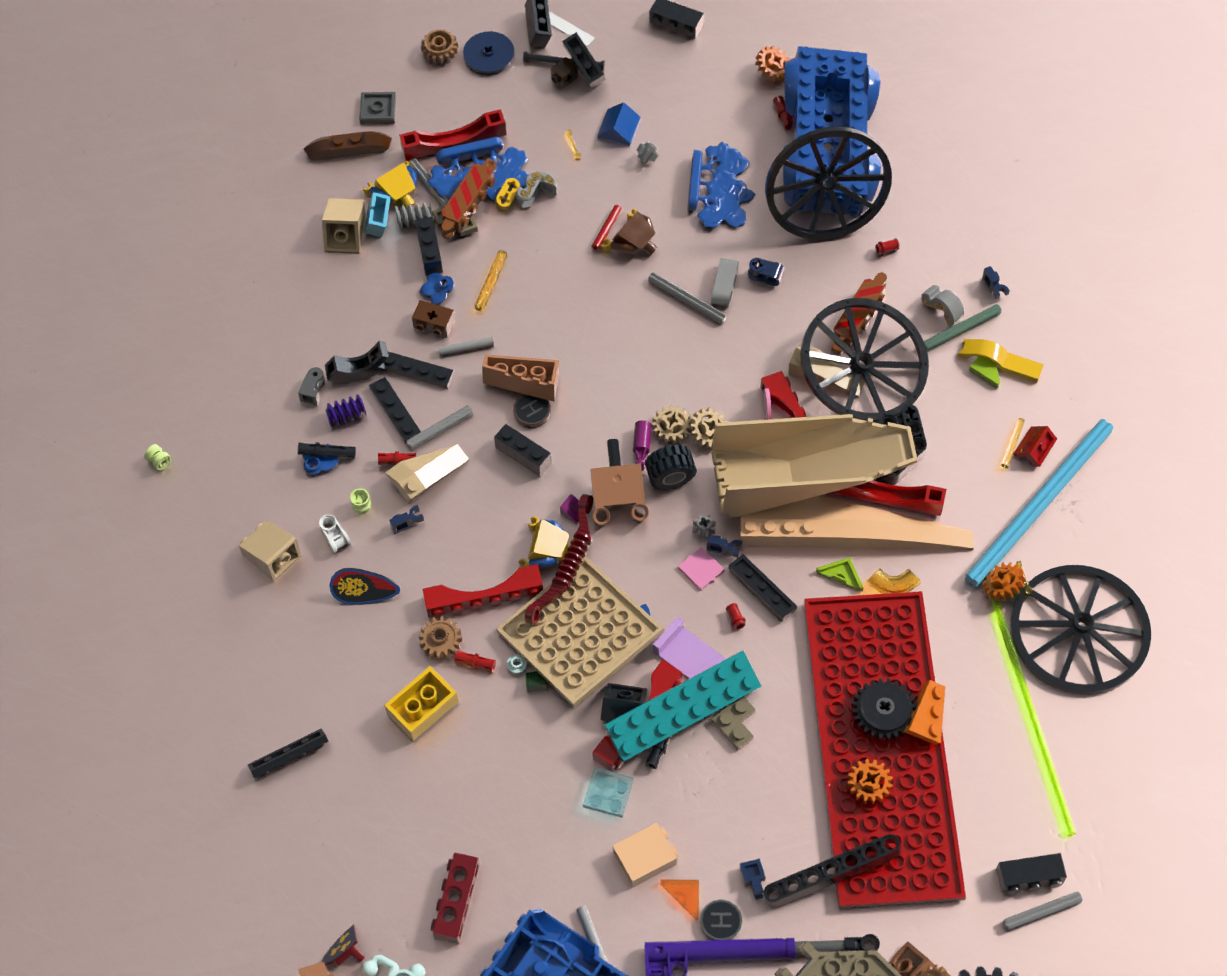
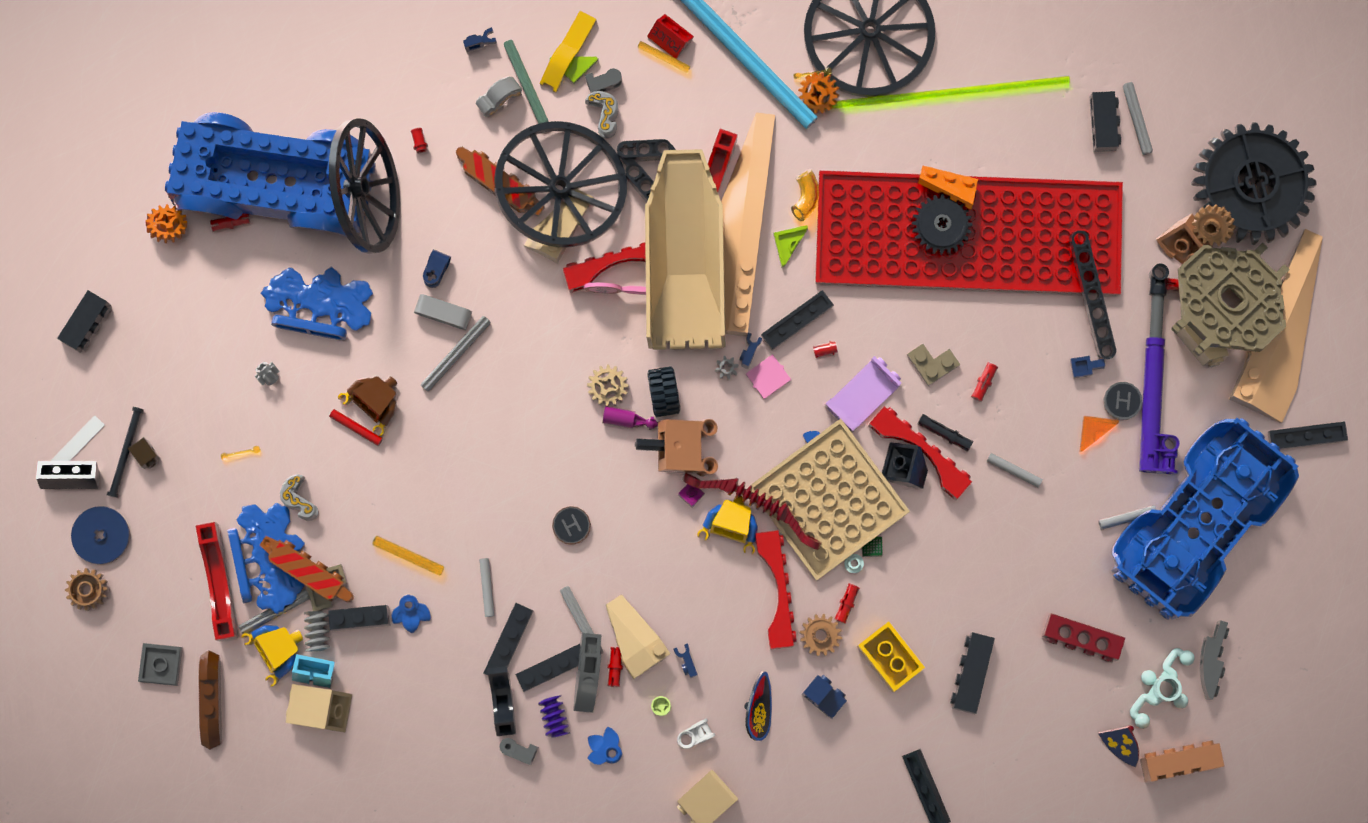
camera: 85 degrees left, 20 degrees up
black pin [297,442,356,459] -> none
reddish brown brick [412,300,455,337] -> none
nougat wedge [482,354,559,401] -> none
black brick [494,424,552,477] -> none
yellow beam [495,178,520,210] -> none
black brick [562,32,606,89] -> none
clear light blue plate [583,767,634,818] -> none
blue slope [597,102,641,146] -> none
teal plate [603,650,761,762] -> none
light nougat brick [613,823,678,888] -> none
tan gear [688,407,728,449] -> none
orange gear [847,759,893,805] -> none
none -> dark grey slope [573,633,602,713]
none -> dark grey leg [585,68,622,93]
none -> light grey animal [585,91,619,138]
none -> dark blue brick [801,675,847,719]
none -> black brick [950,632,995,714]
none -> red pin [971,362,998,402]
none -> light grey piece [987,453,1043,487]

